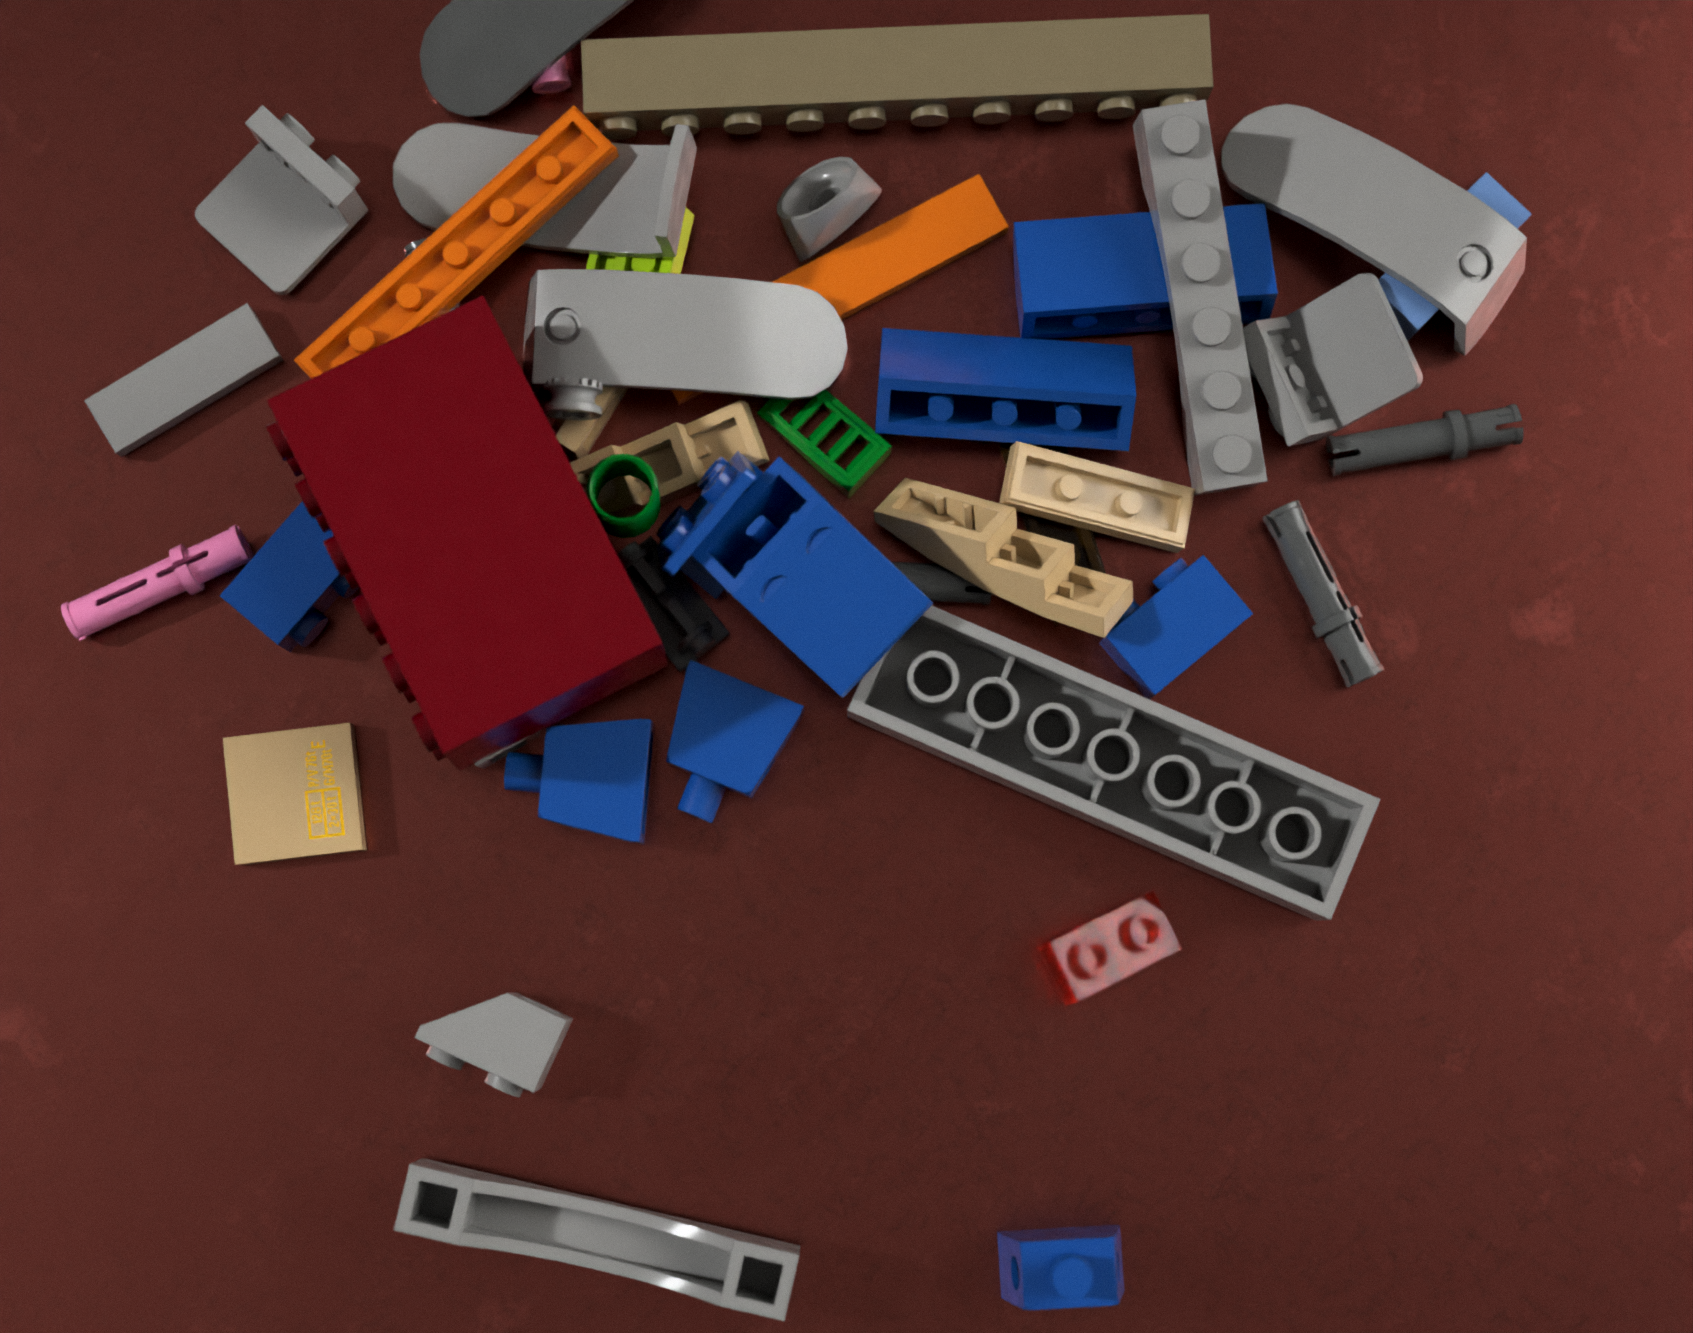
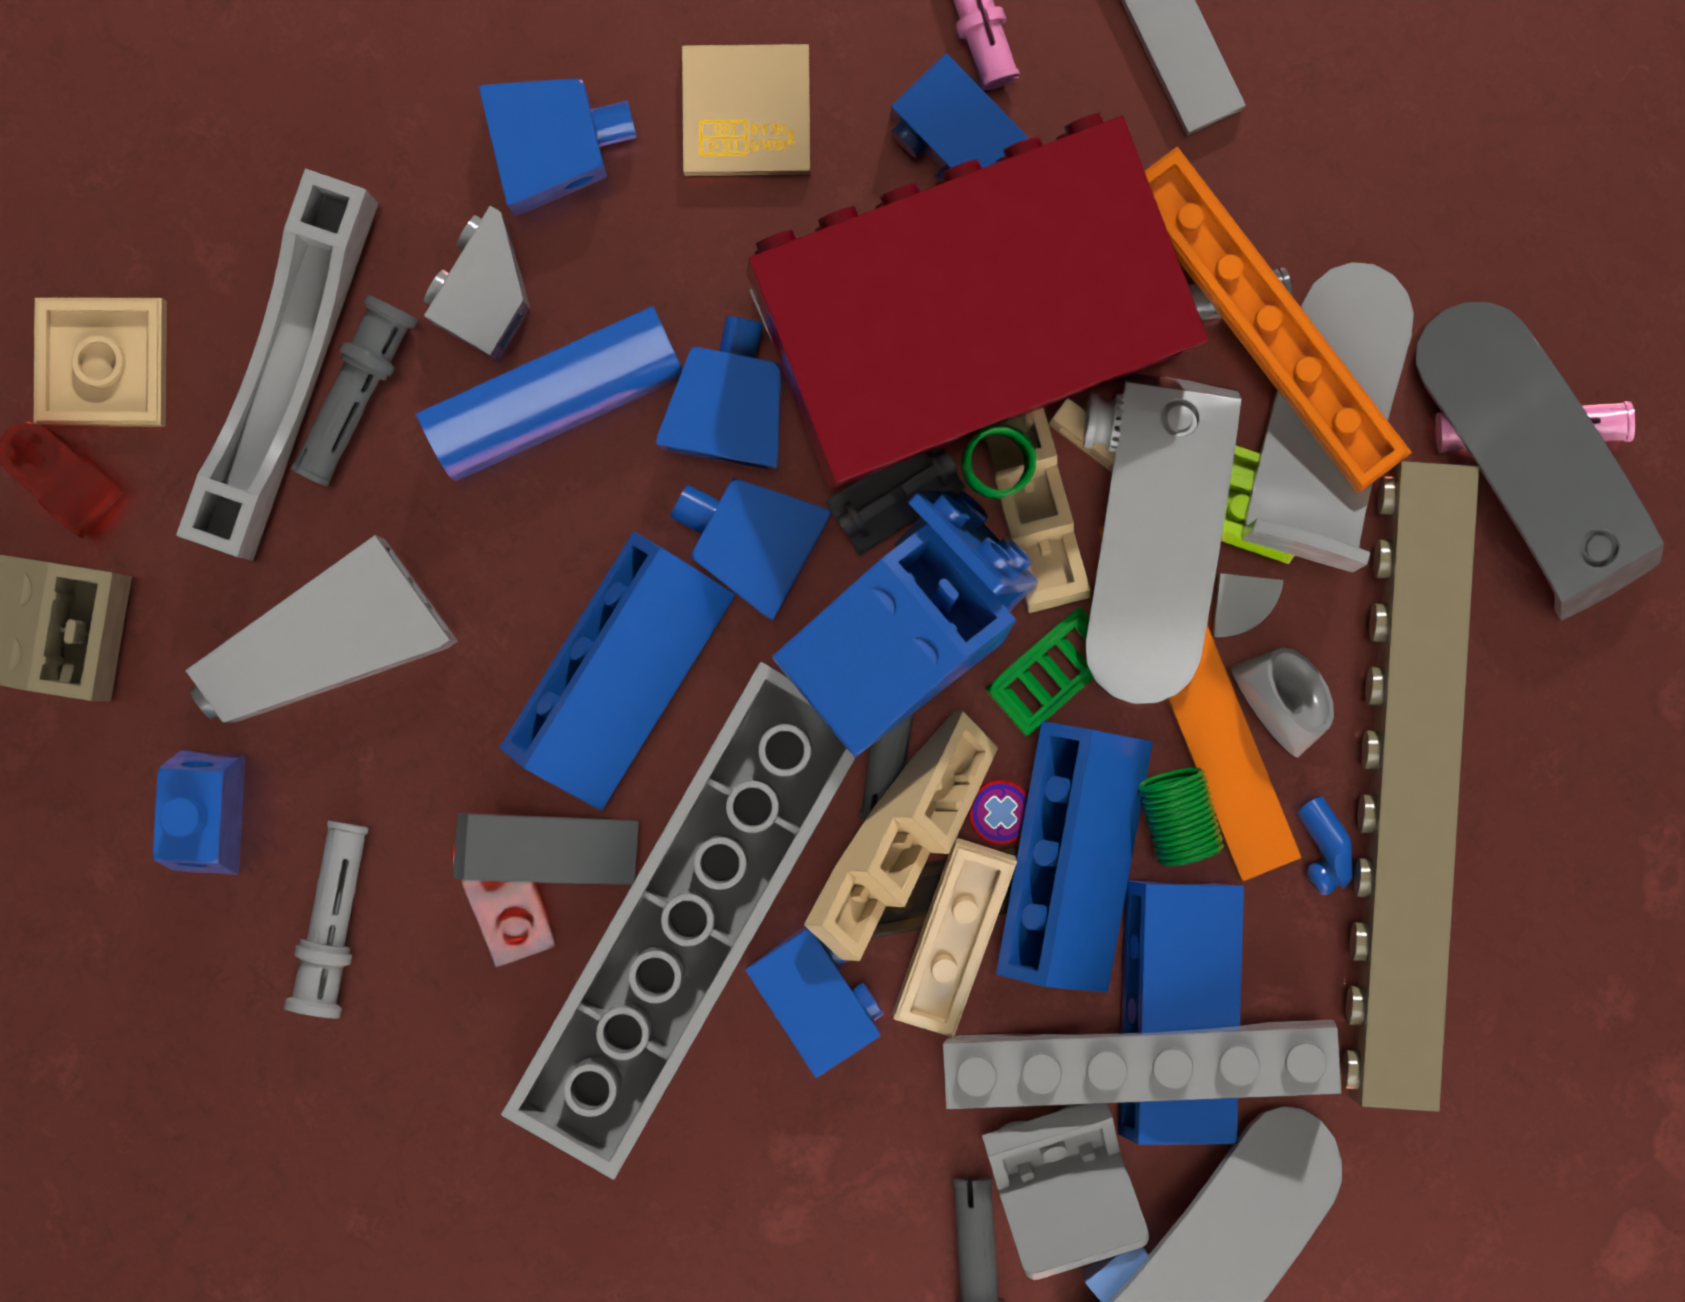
camera: 100 degrees right, 5 degrees up
light grey bracket [195,105,369,295] -> none
dark grey pin [1262,500,1385,688] -> none
none -> light grey slope [186,535,458,723]
none -> light grey pin [284,820,369,1019]
none -> dark grey pin [291,294,419,487]
none -> blue brick [416,306,682,481]
none -> dark grey tile [453,813,639,885]
none -> blue torso [478,78,637,216]
none -> blue brick [499,531,736,811]
none -> tile [968,780,1028,844]
none -> green piece [1137,768,1224,866]
none -> light grey tile [1211,573,1284,638]
none -> blue arm [1296,796,1353,895]

